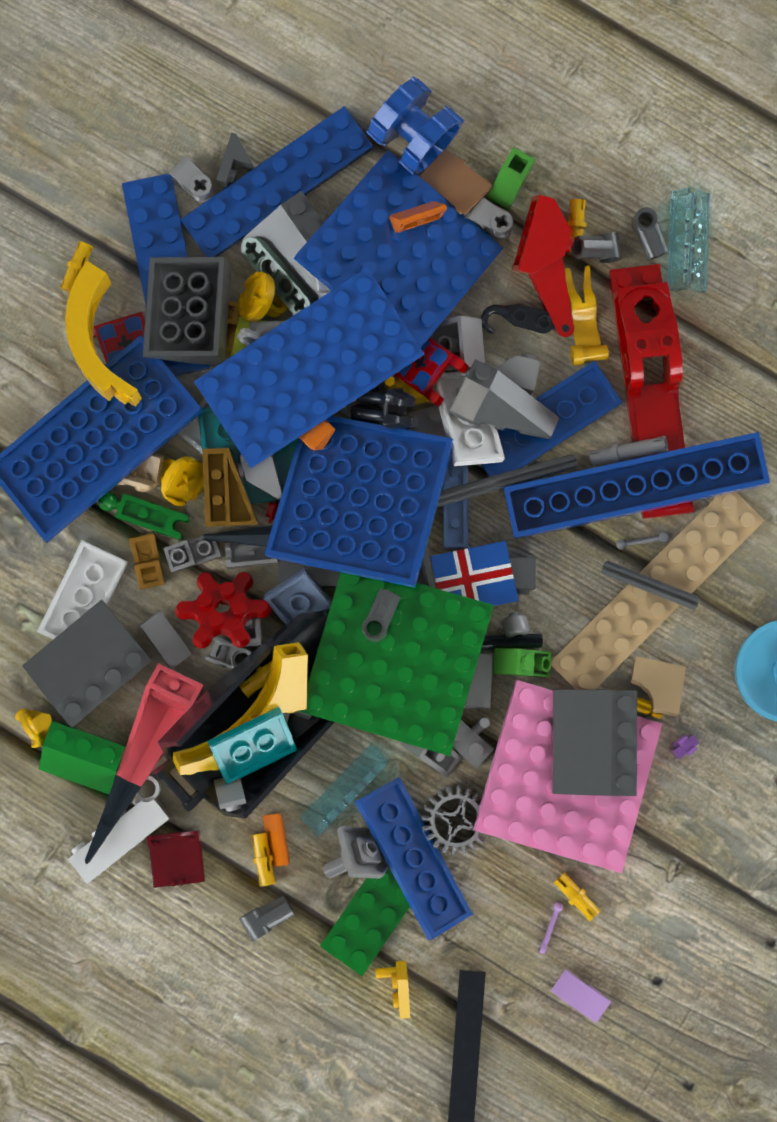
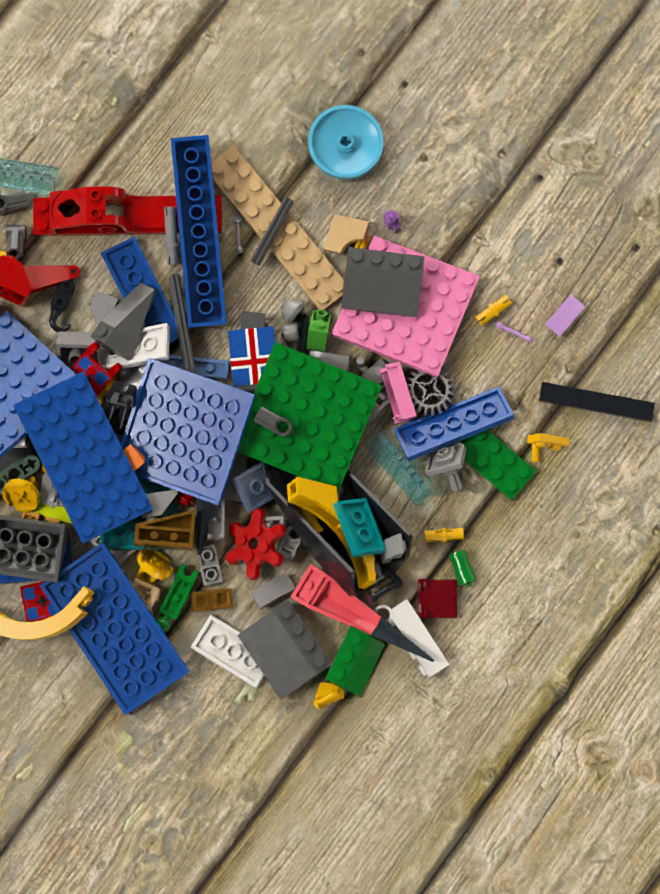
camera: 85 degrees left, 5 degrees down
dark grey piece [239,895,295,942] -> none
orange slope [263,812,290,866] -> none
yellow flag [565,265,609,366] -> none
none -> light grey cone [280,298,305,323]
none -> bright pink container [379,362,416,424]
none -> green piece [449,549,477,588]

